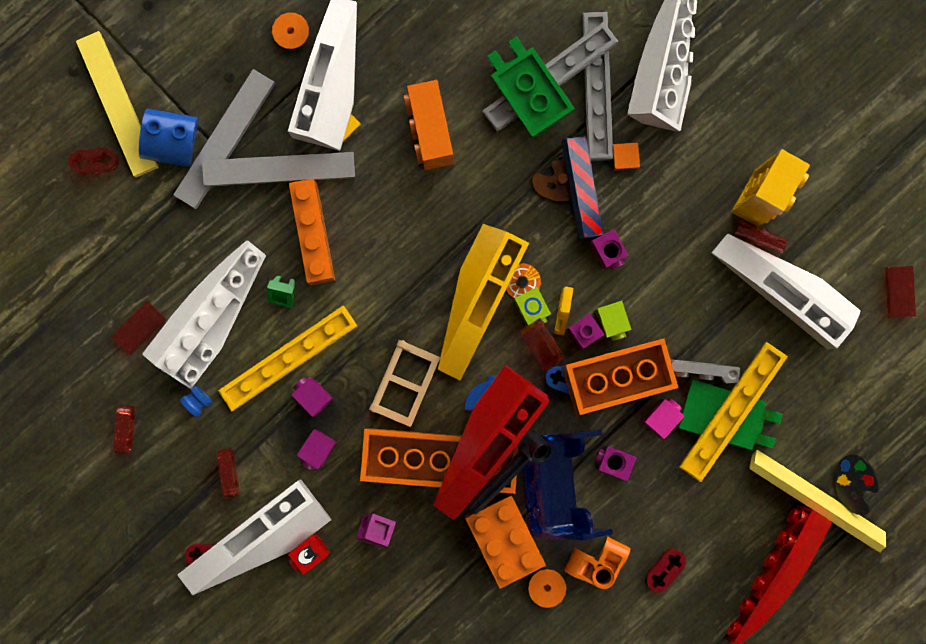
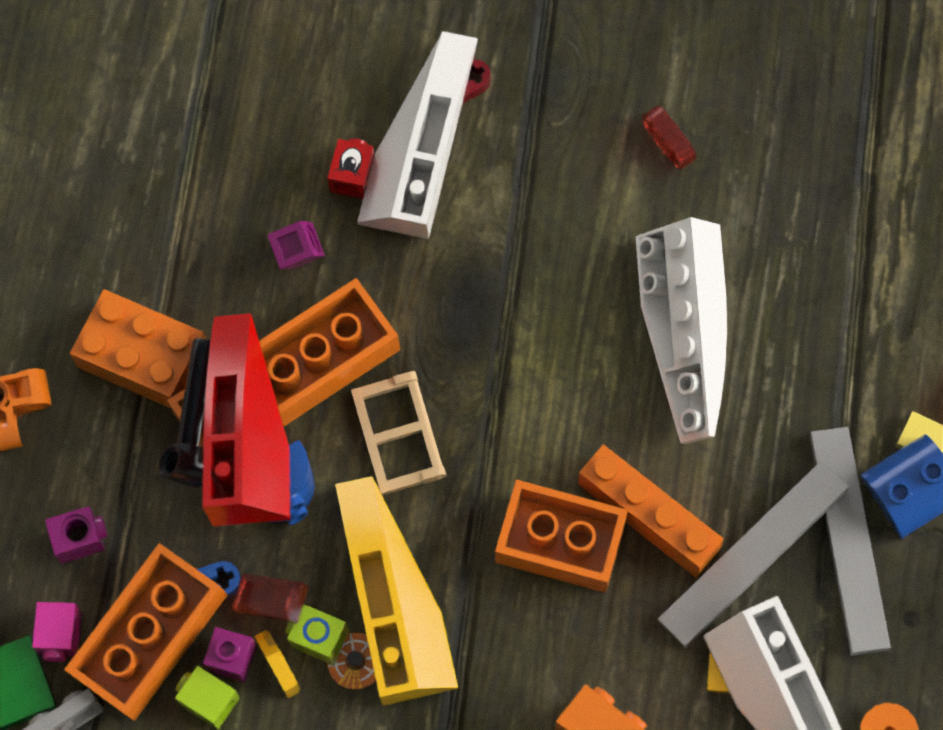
camera: 145 degrees right, 15 degrees down
clear red tile [111,301,166,355] -> none
blue wheel [180,385,213,417] -> none
clear red beam [217,448,239,498] -> none
yellow tile [218,305,358,412] -> none
green tile [267,276,295,308] -> none
magenta brick [292,377,334,417] -> none
magenta brick [297,429,338,470] -> none
clear blue windscreen [520,430,613,541] -> none
orange piece [528,569,566,608] -> none
none -> orange brick [495,479,628,593]

